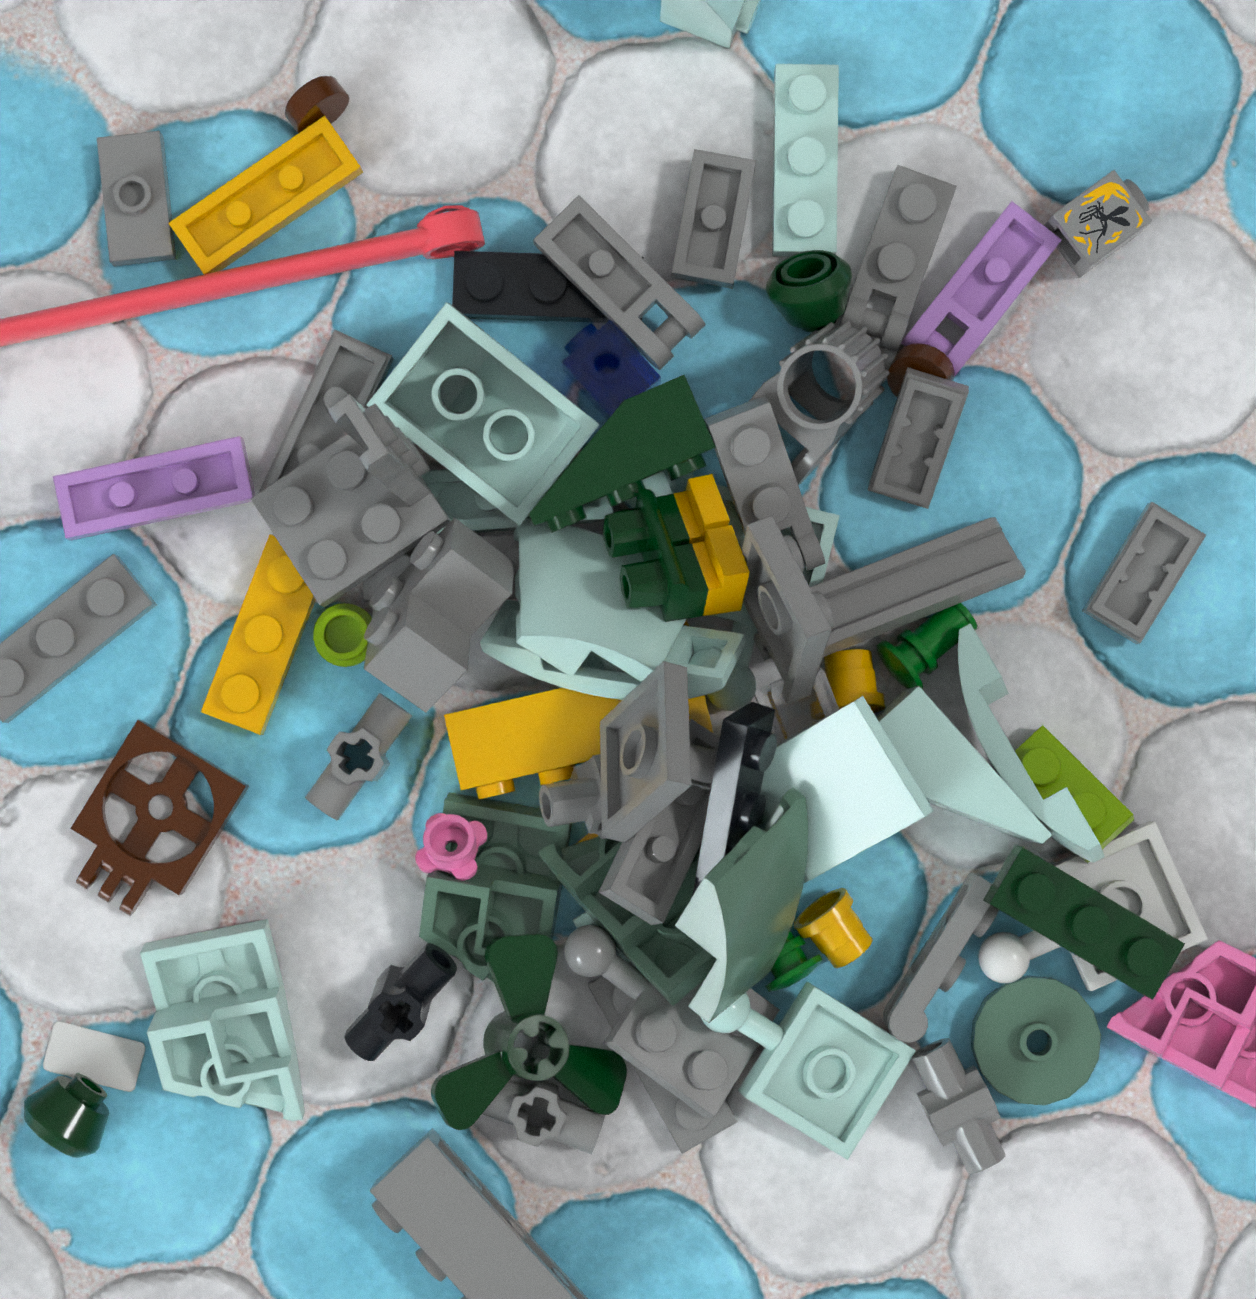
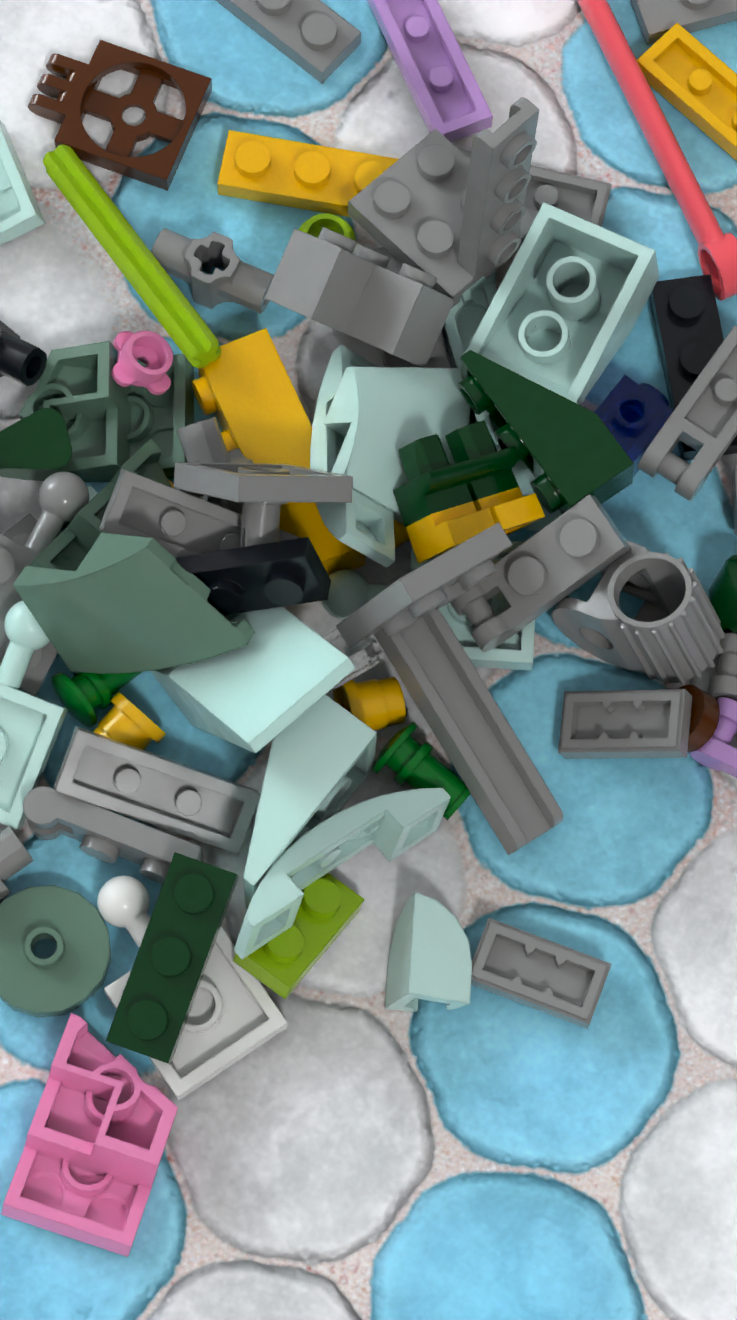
camera: 75 degrees right, 15 degrees down
none -> lime axle [43,144,221,369]
none -> light grey plate [53,726,261,854]
none -> light aqua brick [385,892,472,1012]

